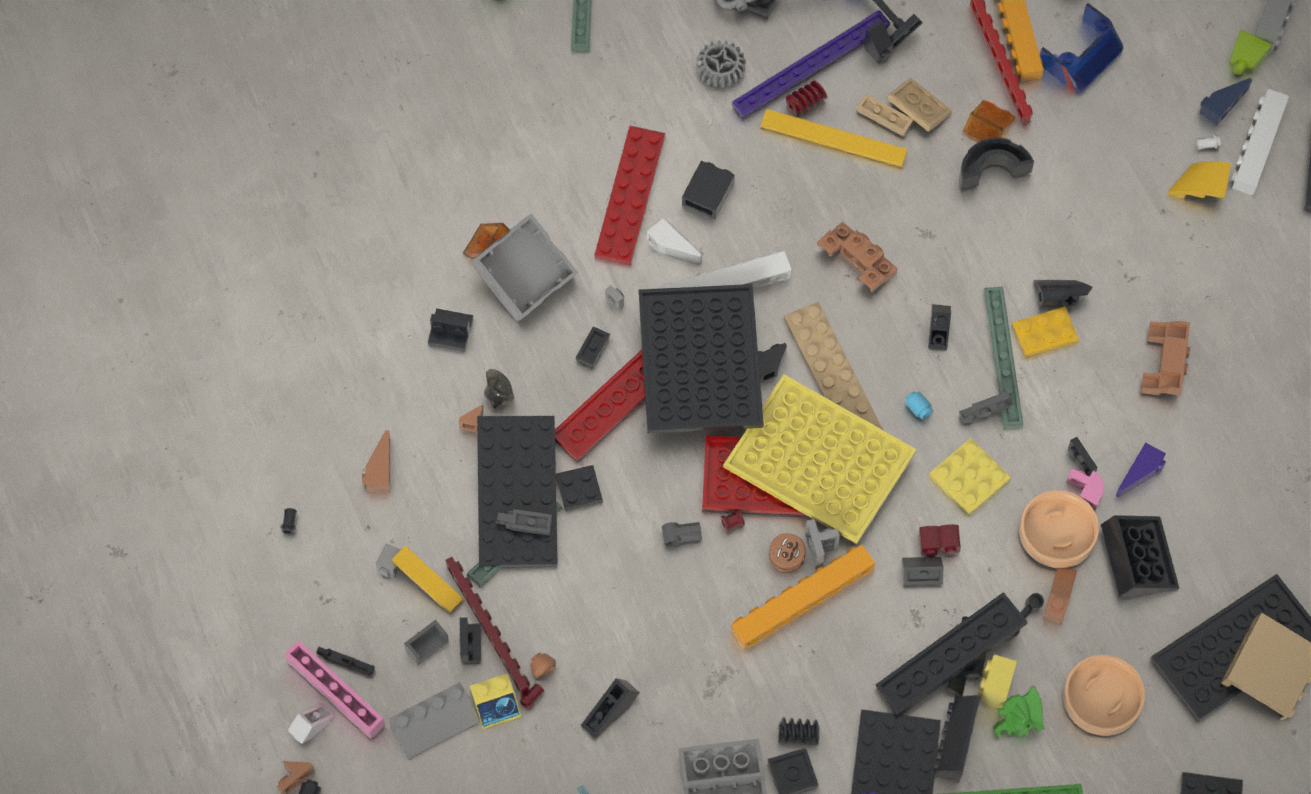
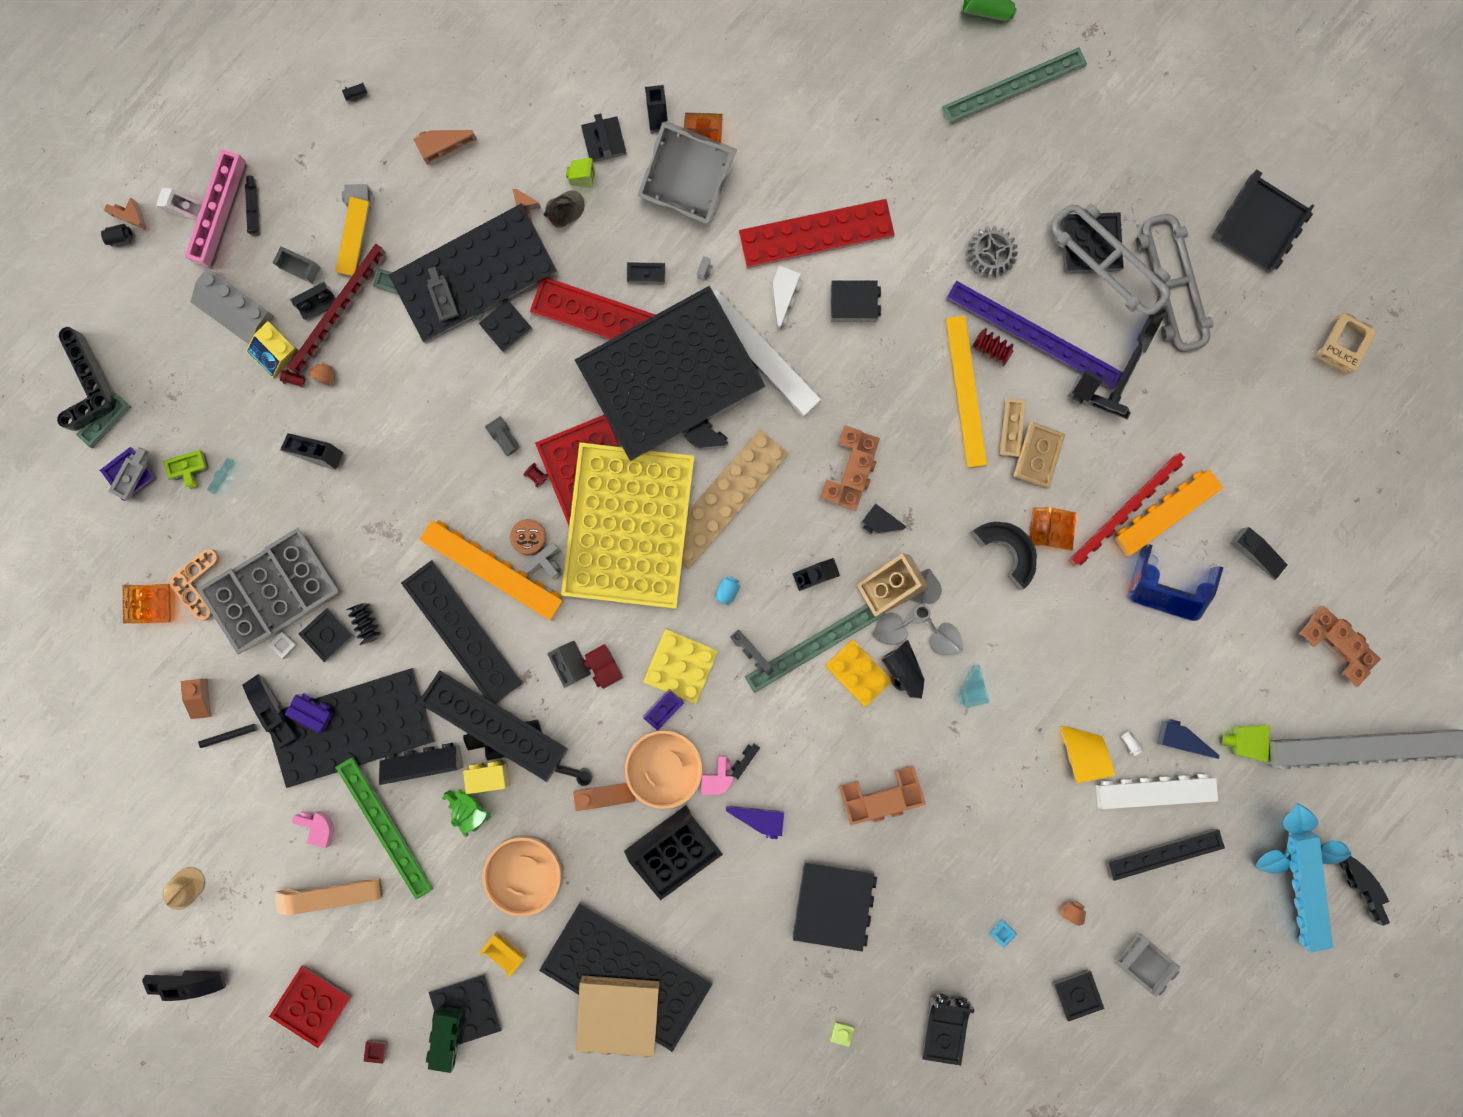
camera: 65 degrees right, 20 degrees up
none -> black plate [401,560,523,704]
none -> yellow panel [479,932,526,978]
none -> lime slope [566,158,595,188]
none -> dark purple plate [643,689,684,731]
none -> black slope [645,85,668,131]
none -> black panel [792,860,877,952]
none -> tan slope [856,553,929,617]
none -> black slope [861,503,906,535]
none -> light grey plant [873,569,963,655]
none -> clear light blue slope [958,665,989,708]

